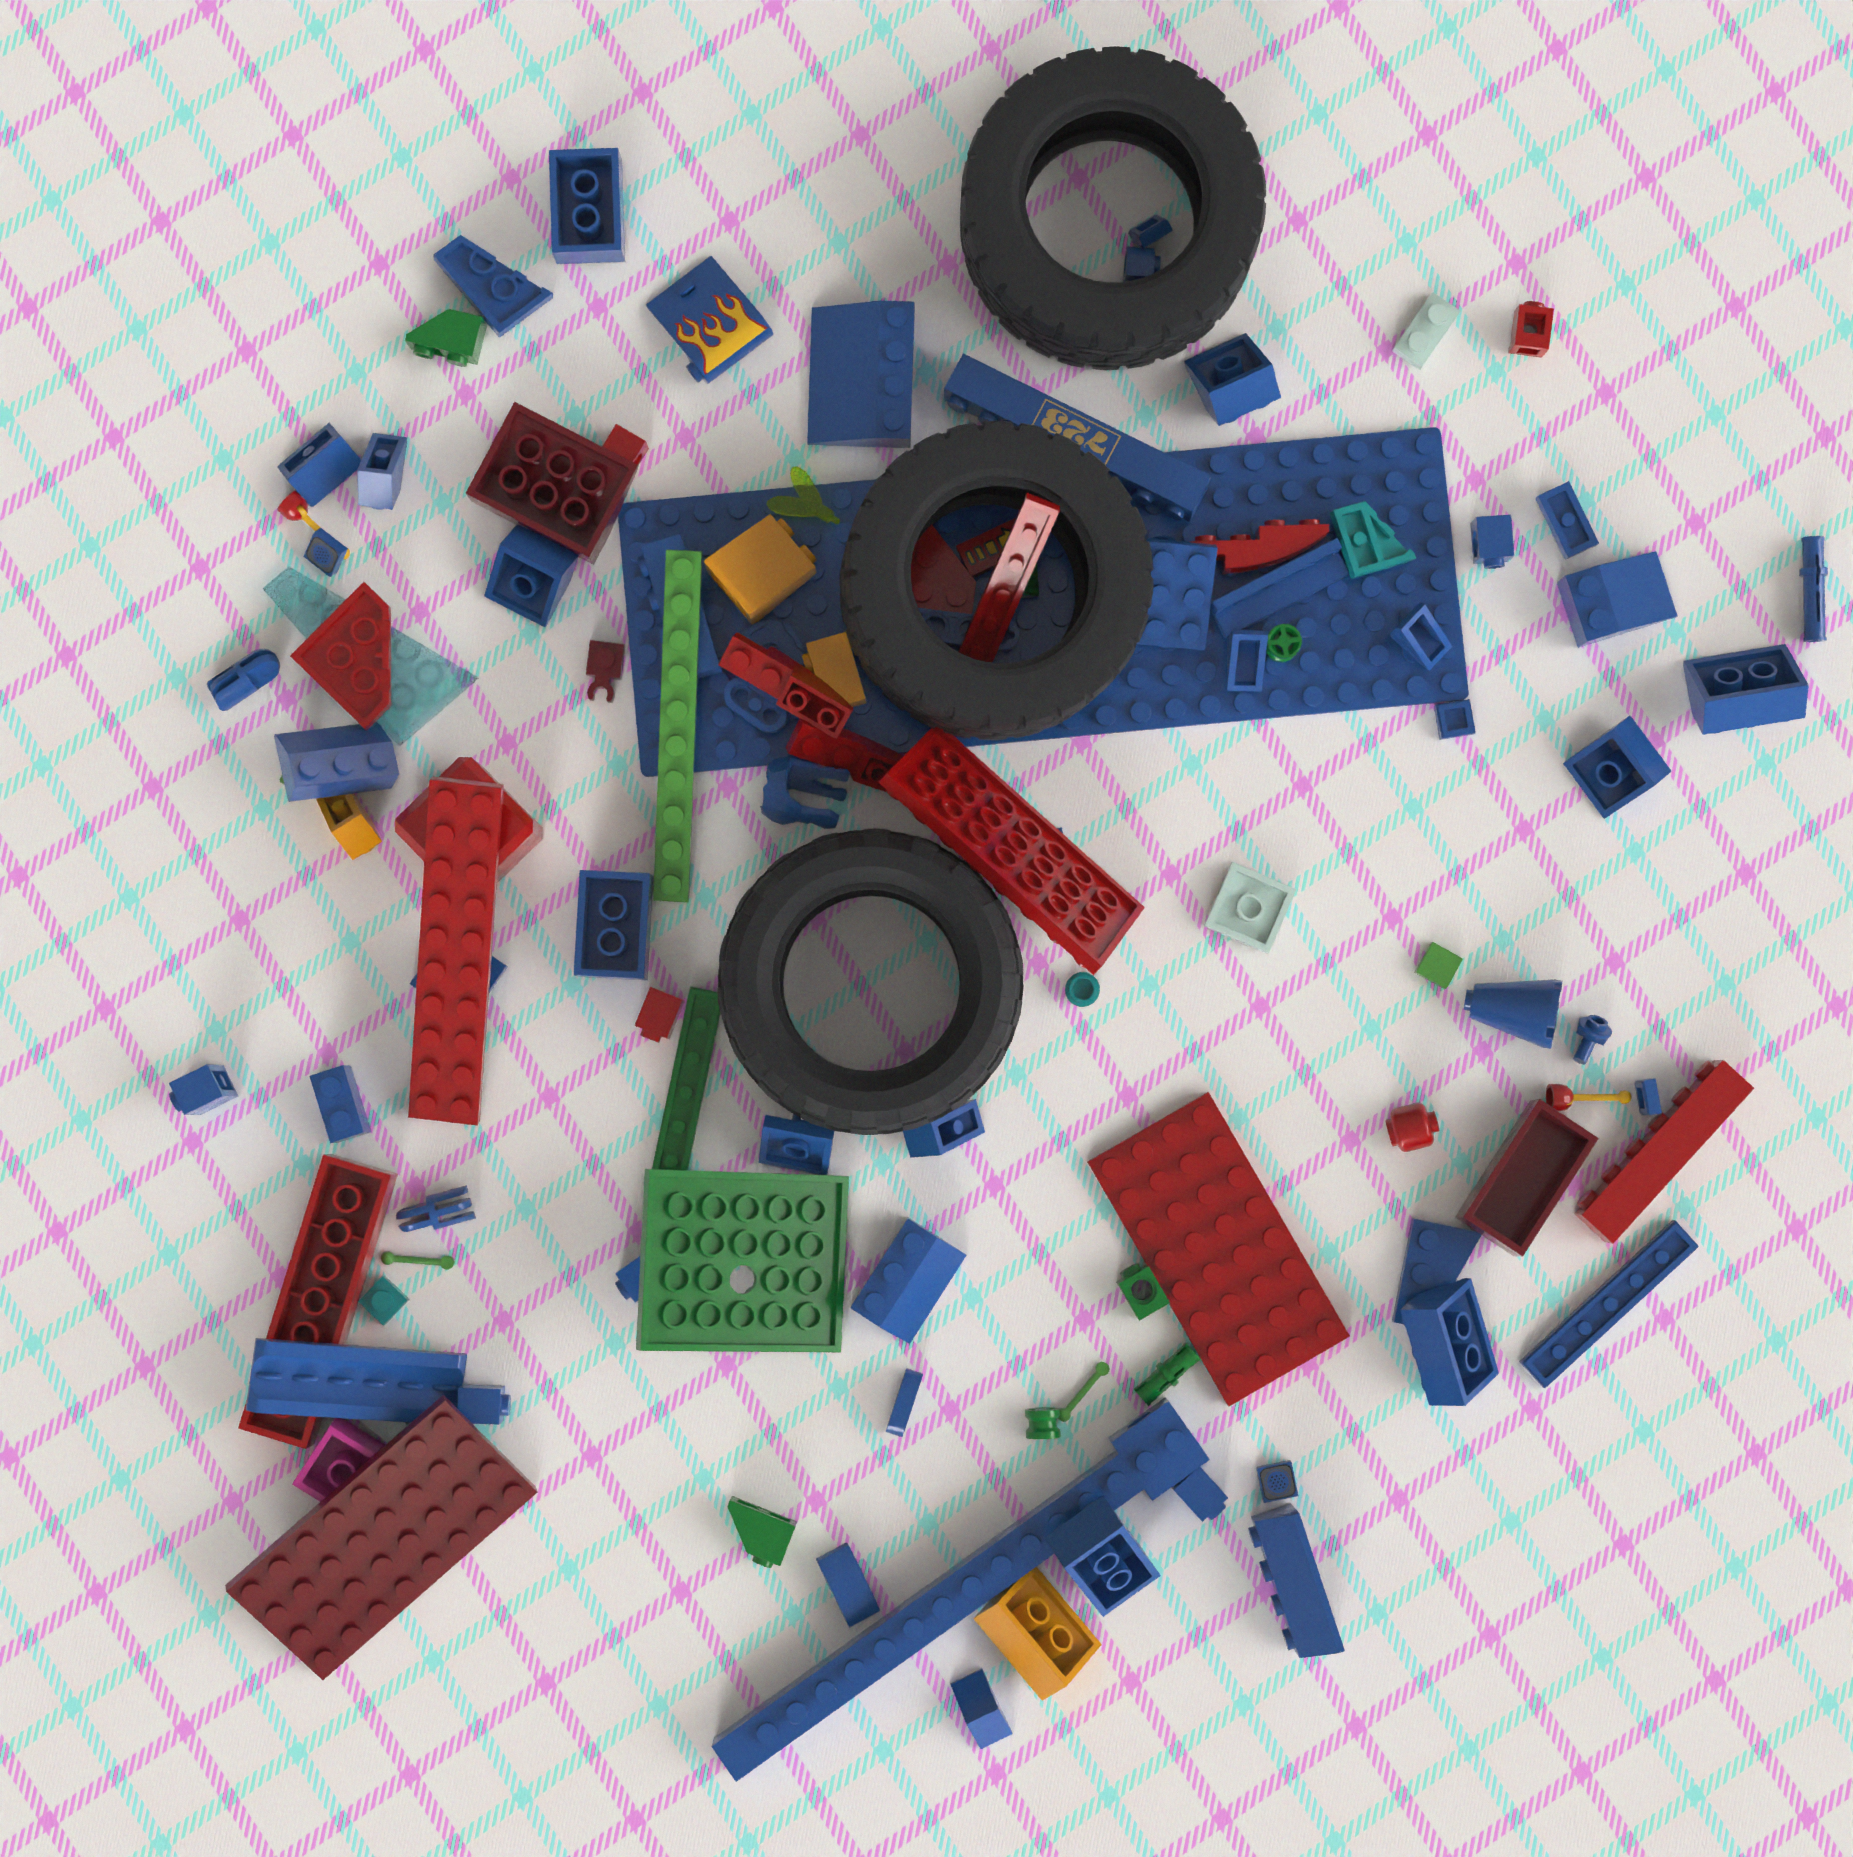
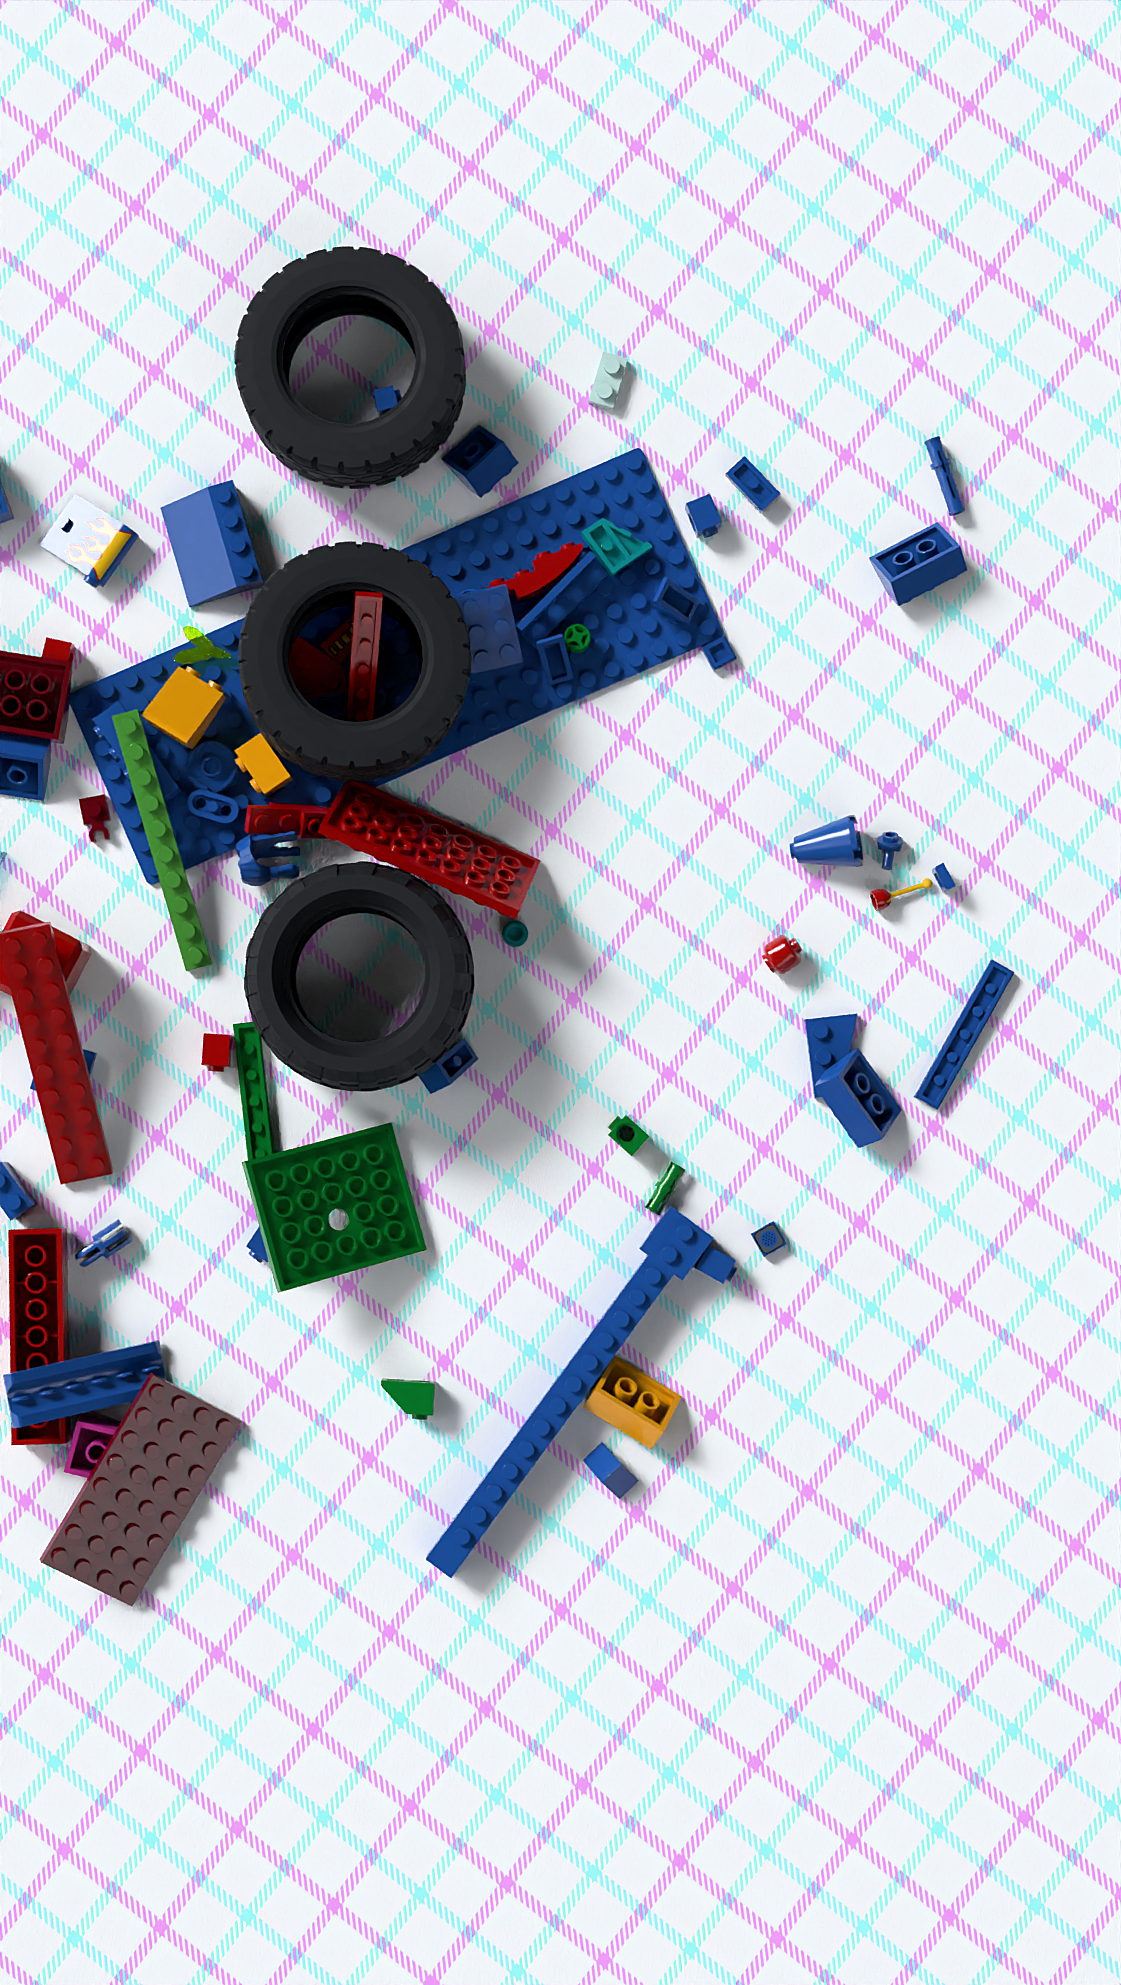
camera: 20 degrees left, 0 degrees up
teal plate [358,1275,410,1326] -> none
bright green hinge [381,1251,455,1270] -> none
blue brick [457,1384,511,1425] -> none
blue brick [573,870,654,981] -> none
red slope [718,632,854,739] -> none
blue tile [758,1114,835,1175] -> none
blue slope [816,1542,881,1628] -> none
blue slope [850,1217,967,1344] -> none
blue beam [885,1368,923,1437] -> none
blue brick [944,353,1211,522] -> none
green wheel [1025,1407,1061,1439] -> none
blue brick [1045,1496,1161,1617] -> none
bright green hinge [1058,1362,1110,1422] -> none
red plate [1087,1092,1350,1407] -> none
blue tile [1128,215,1173,248] -> none
light aqua plate [1204,861,1297,954] -> none
blue slope [1248,1503,1345,1658] -> none
bright green tile [1414,942,1463,990] -> none
dark red piece [1455,1099,1599,1257] -> none
red brick [1508,301,1554,358] -> none
blue slope [1557,551,1678,648] -> none
blue slope [1563,715,1671,819] -> none
red brick [1574,1060,1755,1244] -> none

